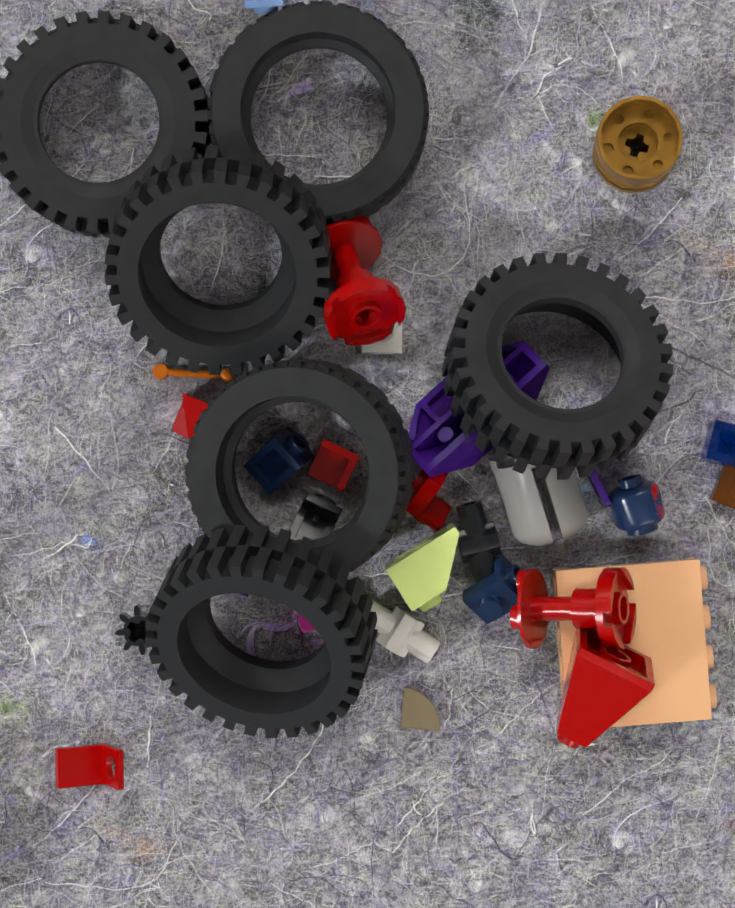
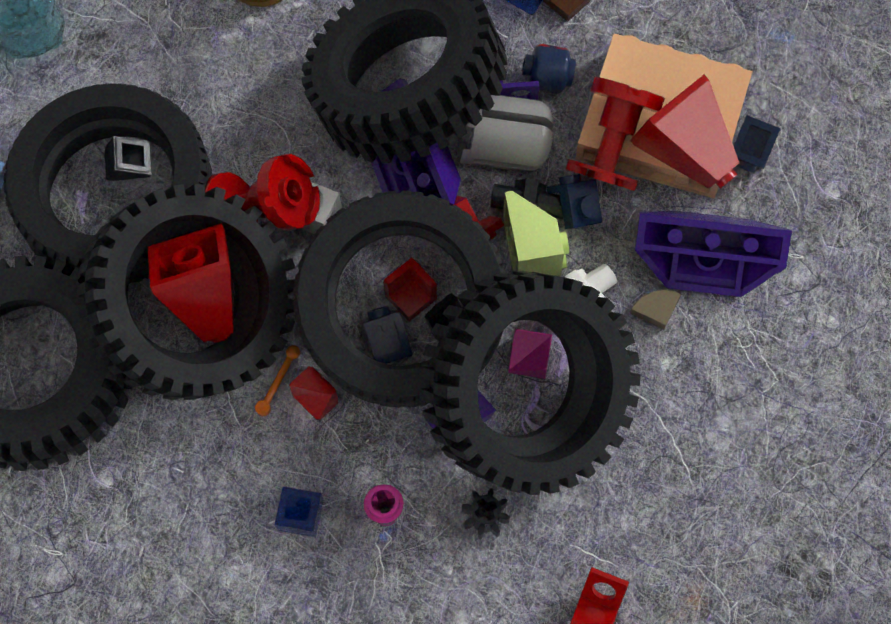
camera: 65 degrees left, 20 degrees down
none -> black slope [105,136,151,181]
none -> red slope [148,223,233,342]
none -> clear blue slope [274,487,323,538]
none -> dark pink cone [364,484,404,526]
none -> dark purple wedge [635,211,792,297]
none -> dark blue bracket [734,115,781,173]

